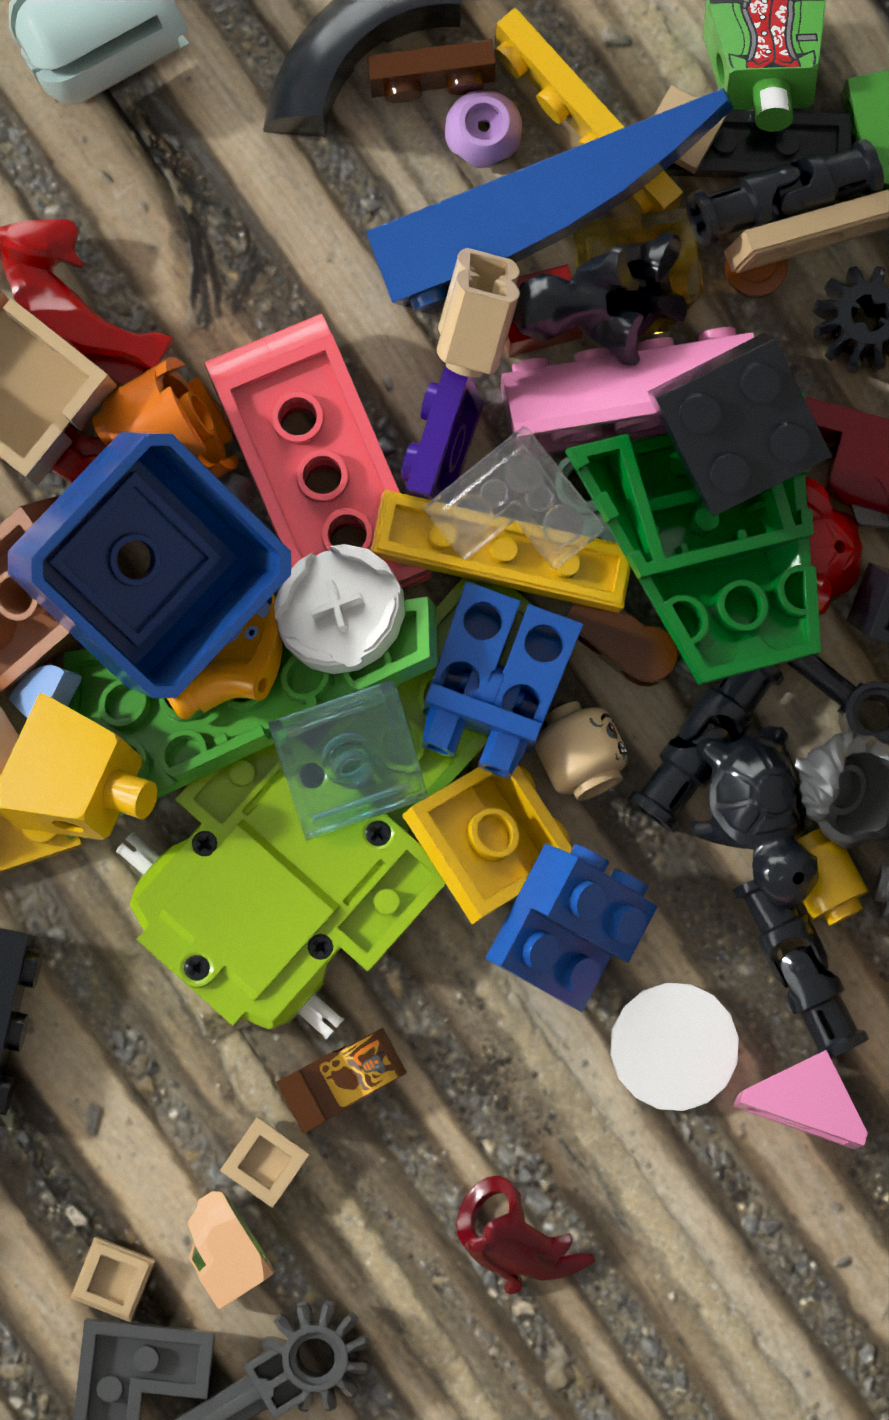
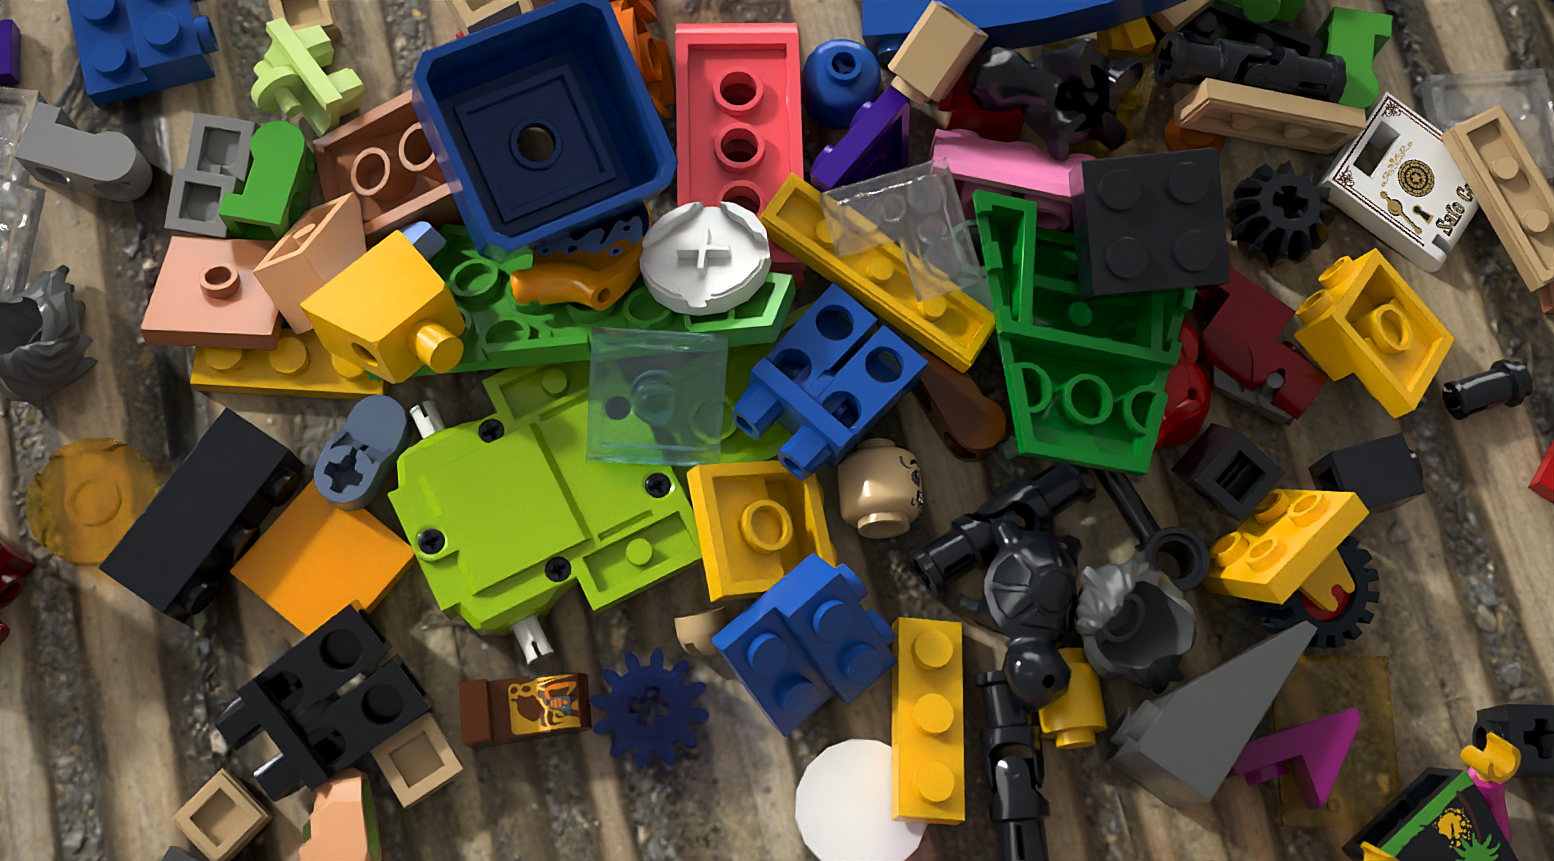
camera: 15 degrees right, 10 degrees down
none -> black hips [214,599,433,802]
none -> light orange tile [229,478,418,636]
none -> sand blue piece [314,394,413,511]
none -> clear blue gear [590,648,709,771]
none -> tan hinge [673,607,728,657]
none -> blue head [801,39,881,130]
none -> yellow plate [891,617,965,825]

